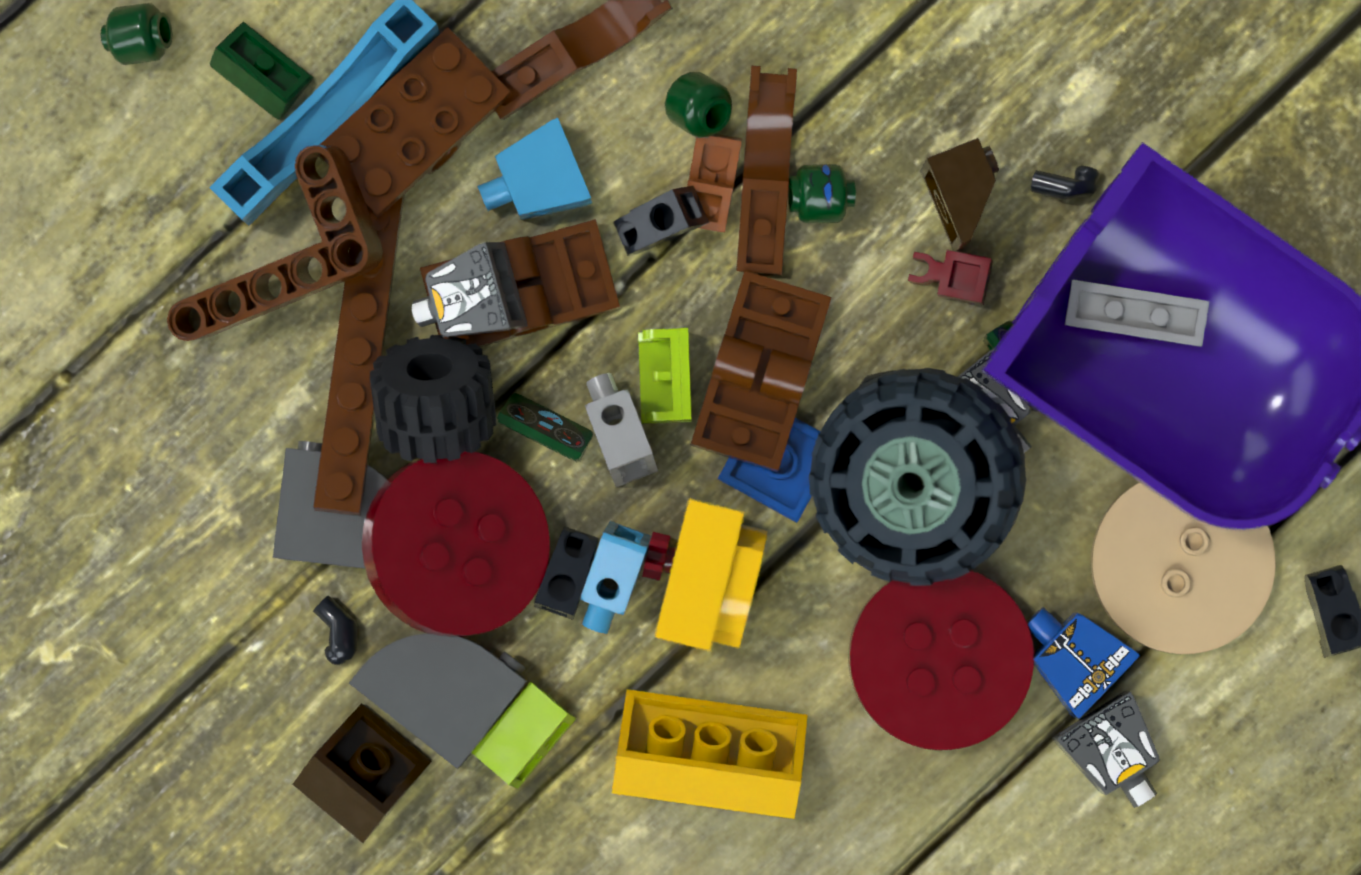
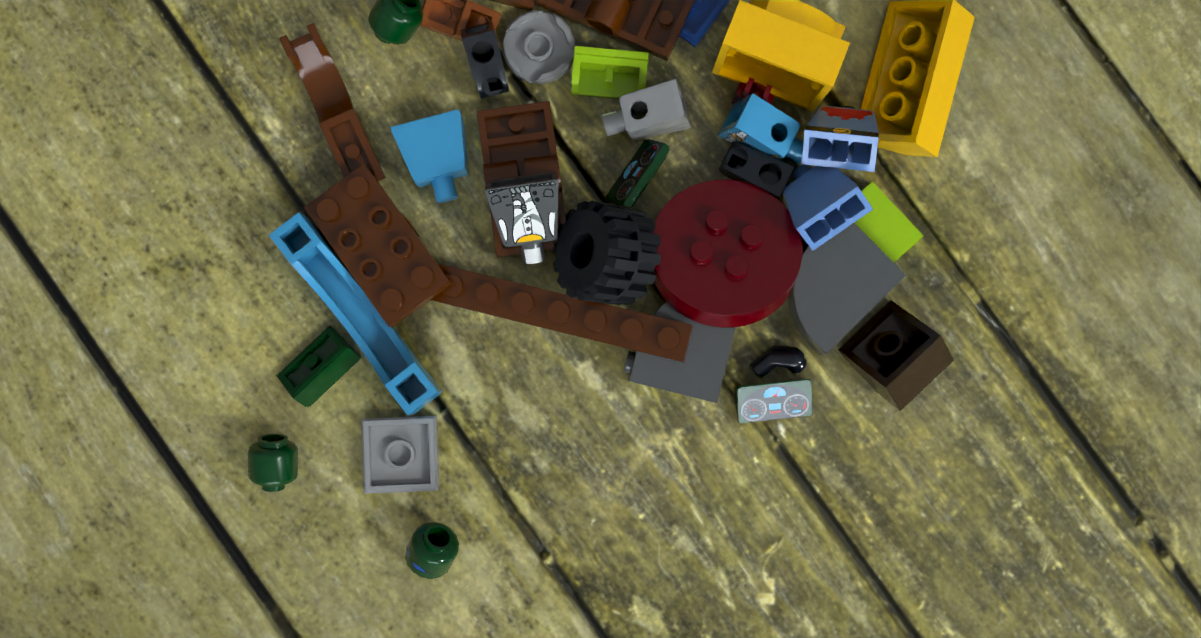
camera: 85 degrees left, 0 degrees up
reddish brown beam [167,145,383,341] -> none
none -> light grey tile [361,416,440,494]
none -> dark green head [405,522,459,579]
none -> light grey tile [502,10,575,85]
none -> slope [734,379,812,423]
none -> medium blue torso [783,164,873,251]
none -> medium blue torso [802,106,879,172]

